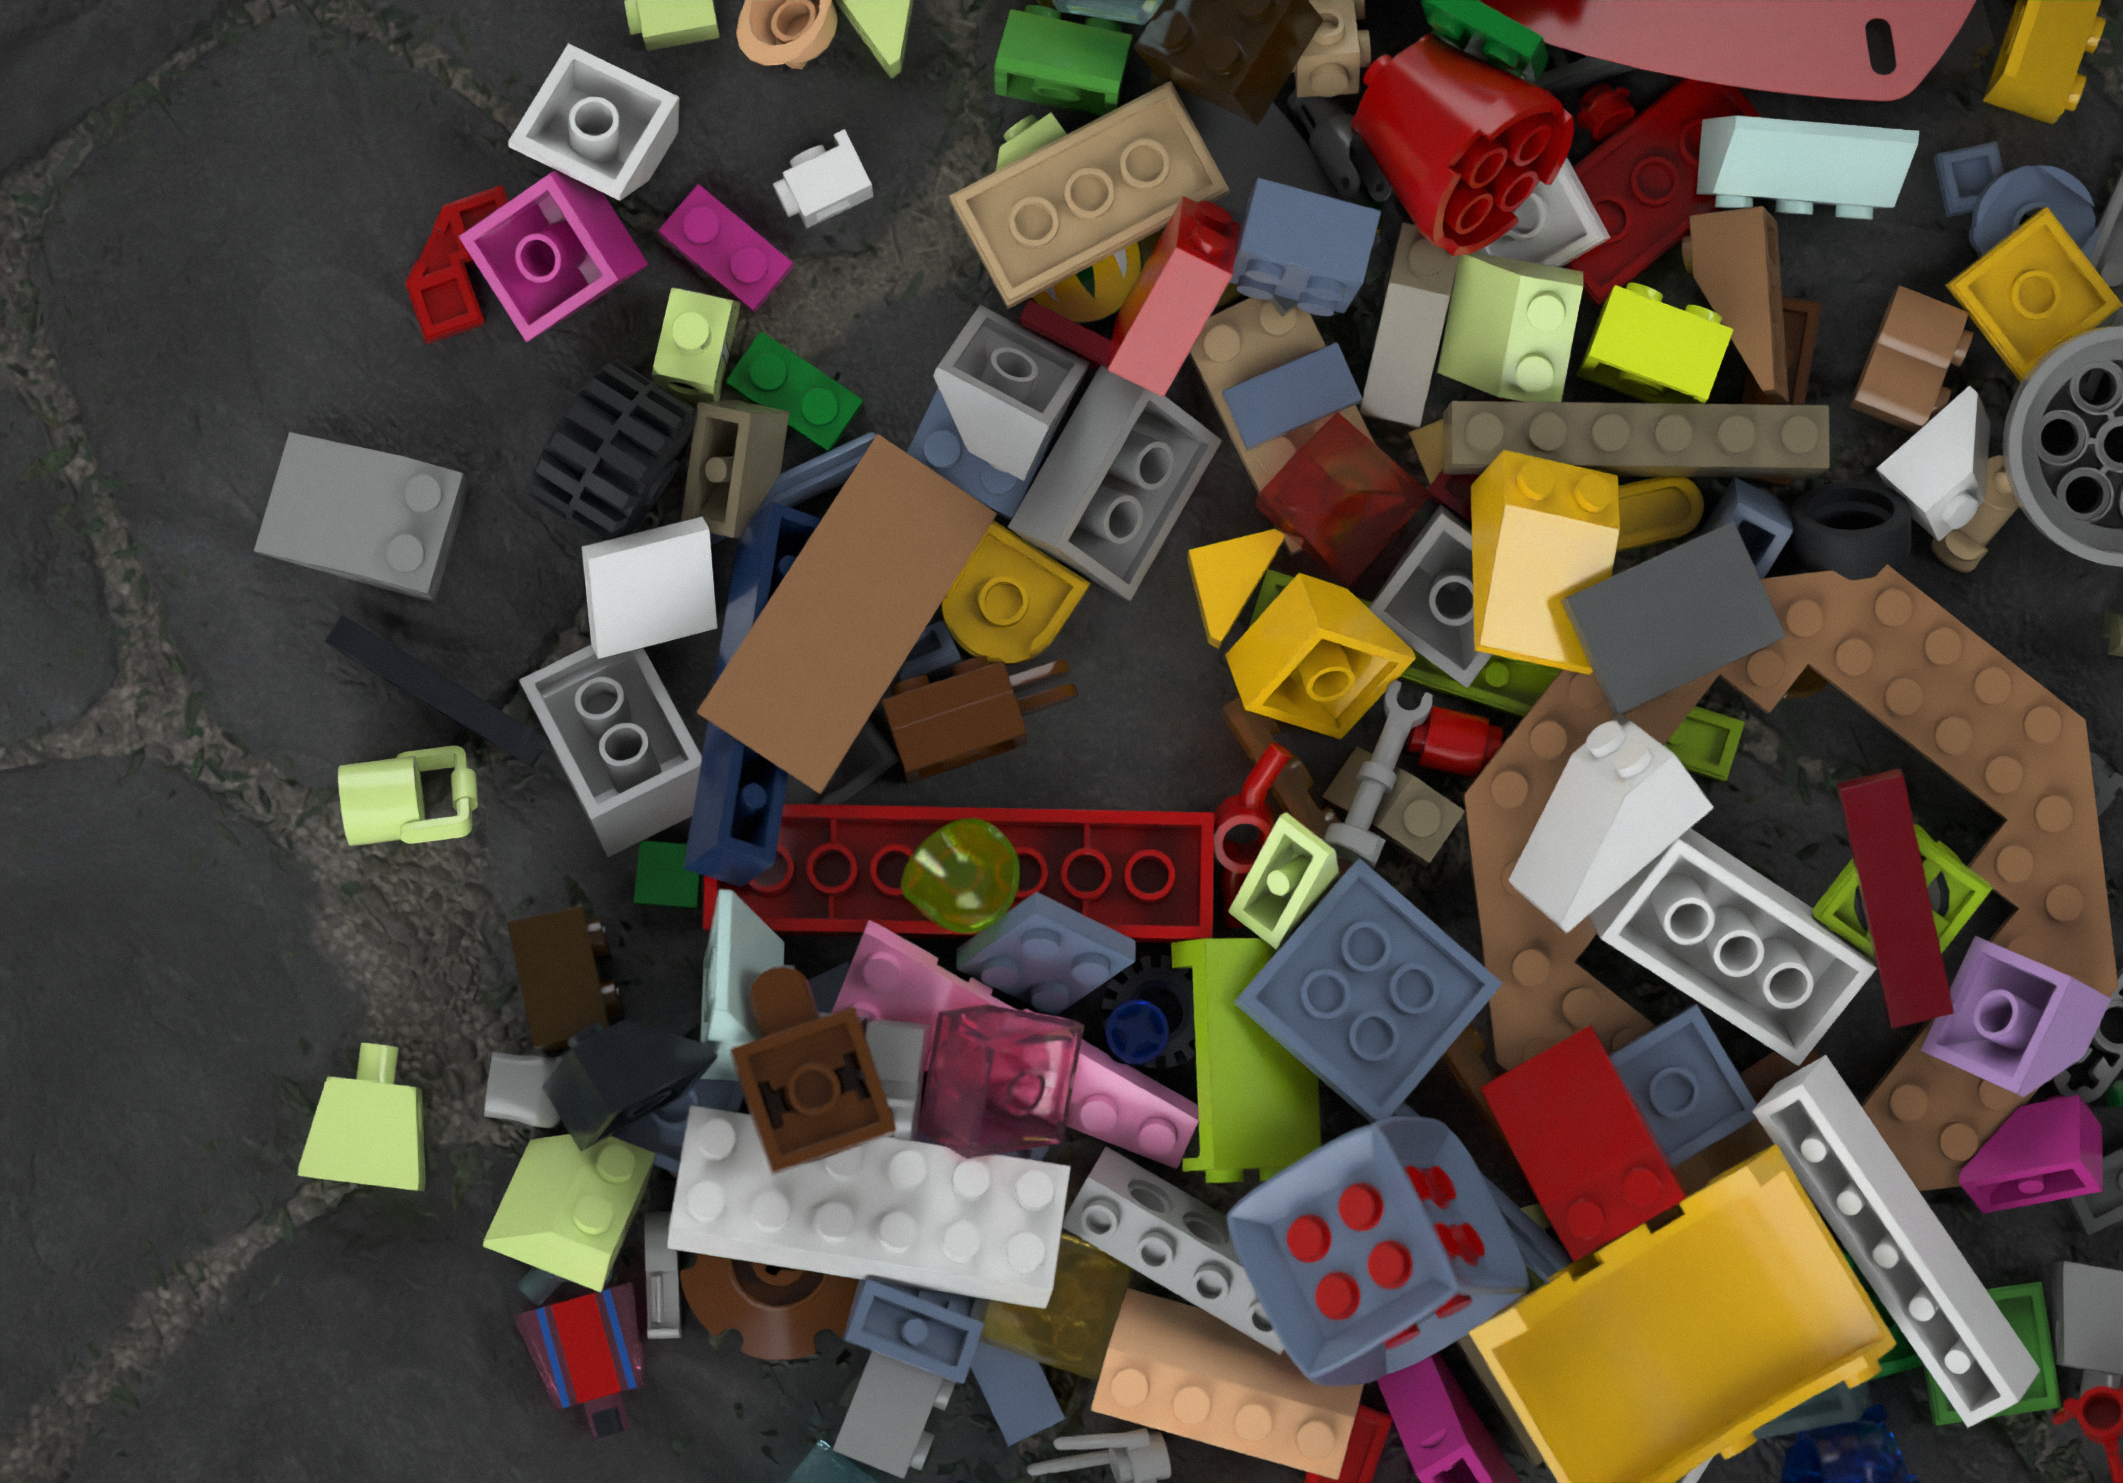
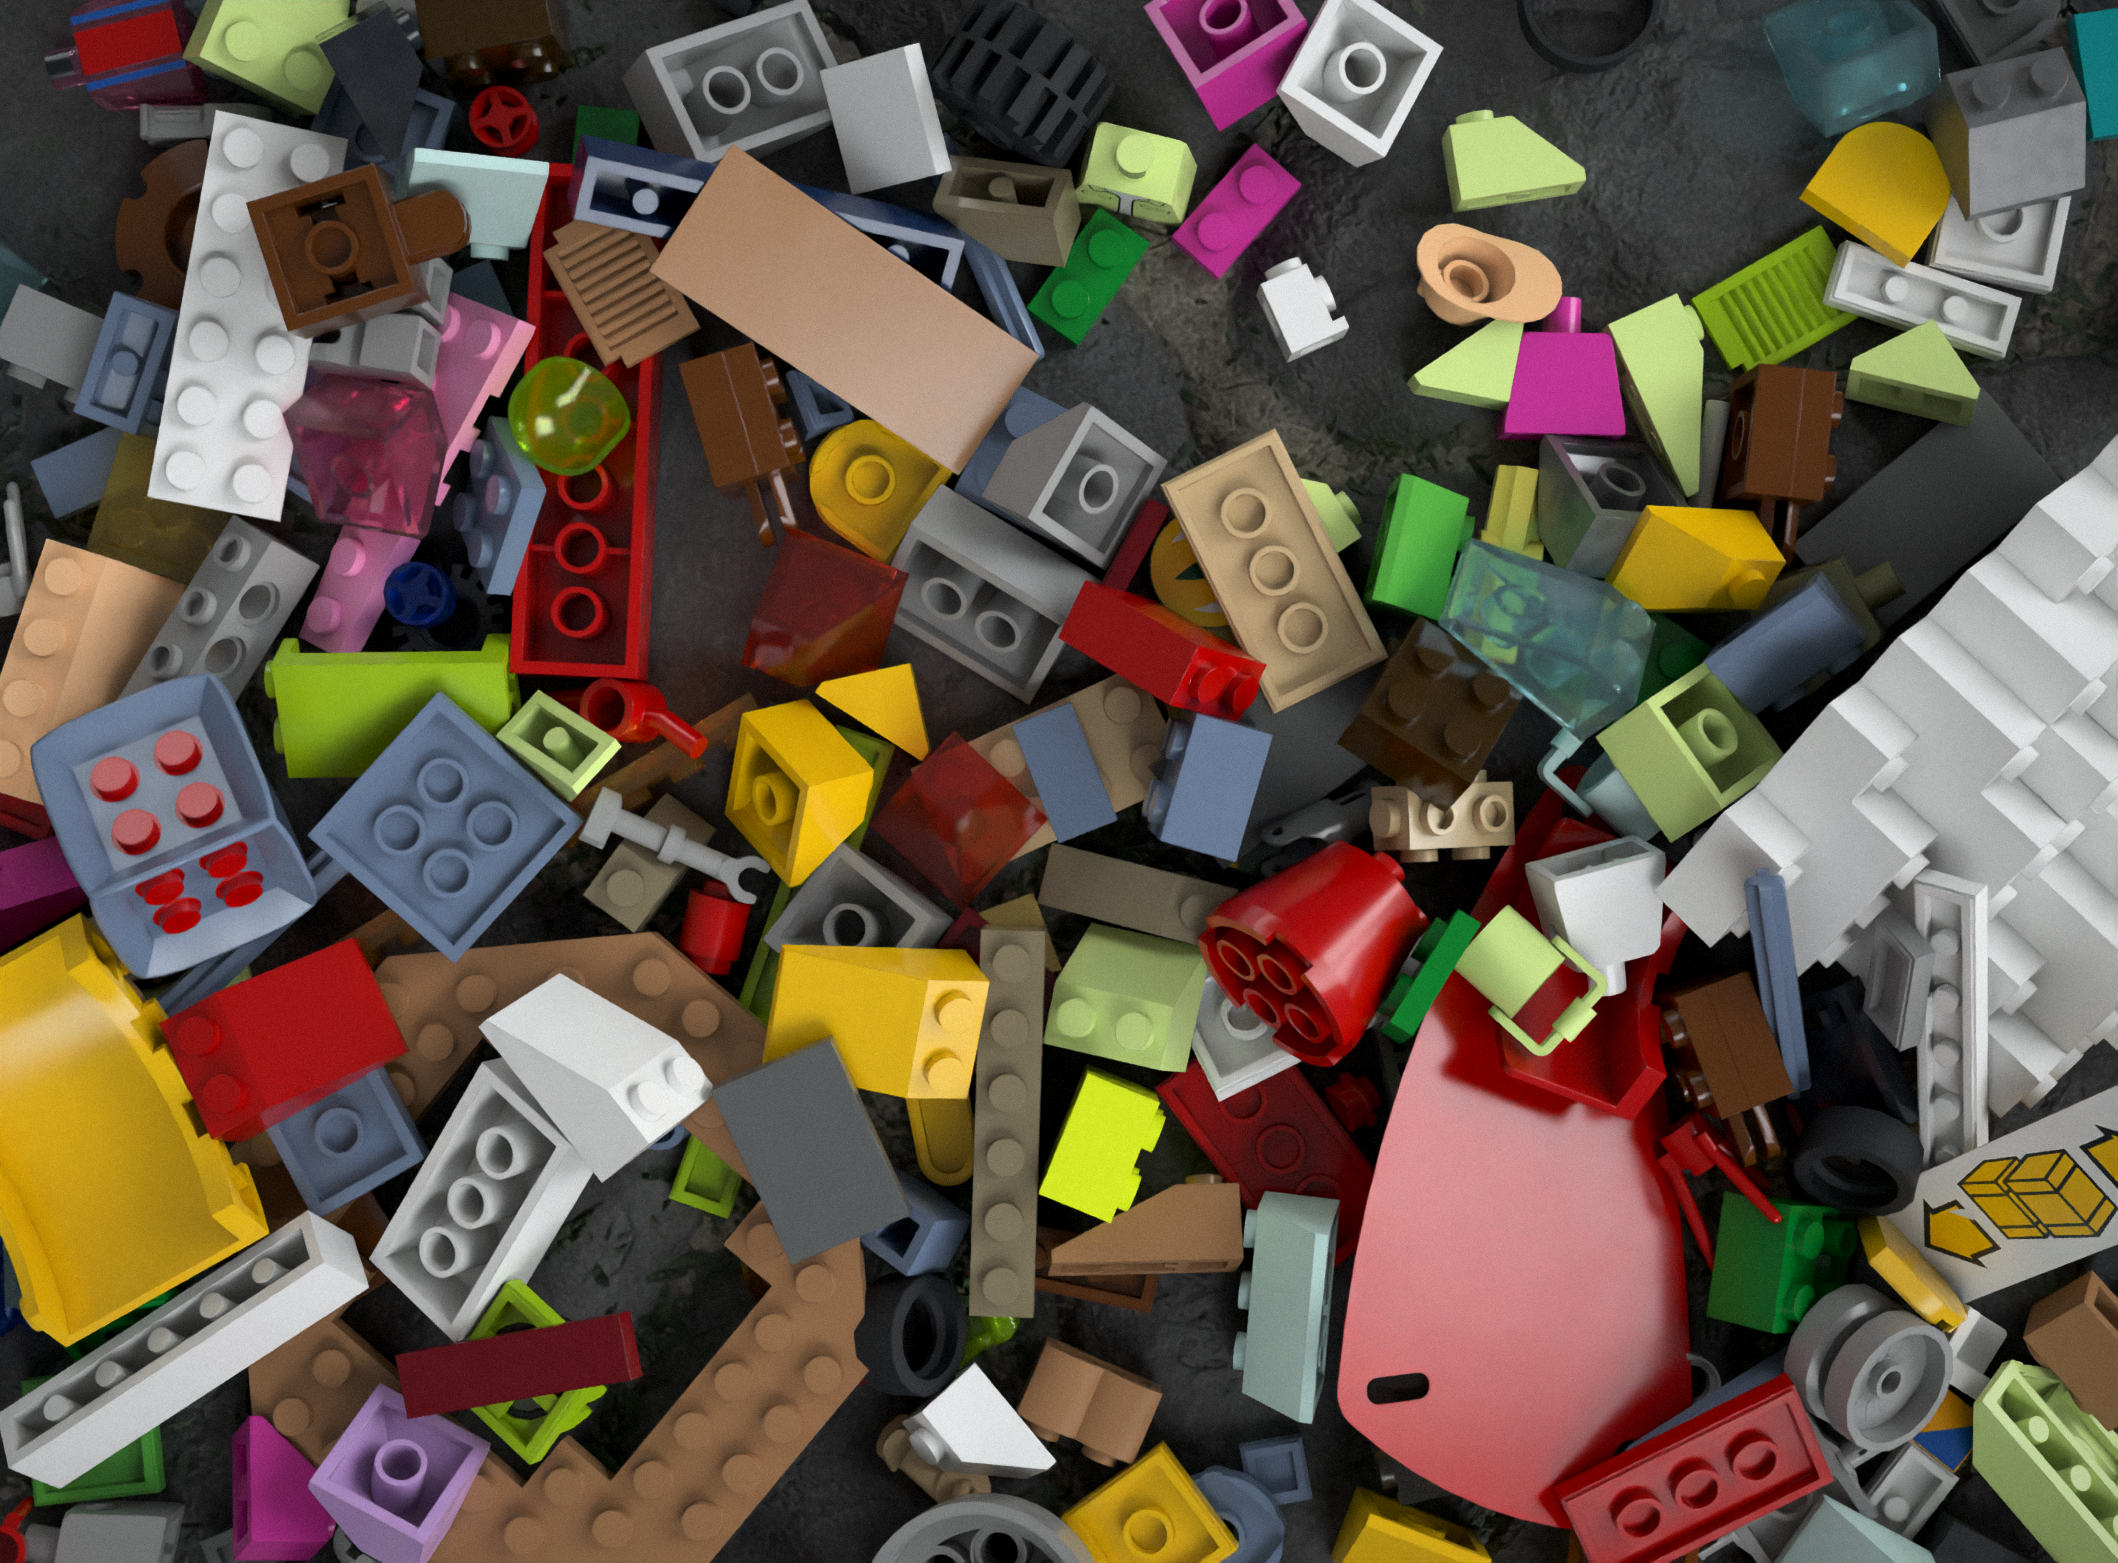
camera: 95 degrees right, 5 degrees up
none -> red wheel [469,86,540,158]
none -> medium nougat window [543,219,701,369]
none -> clear red slope [741,527,910,687]
none -> clear neon green hand [958,1316,1020,1370]

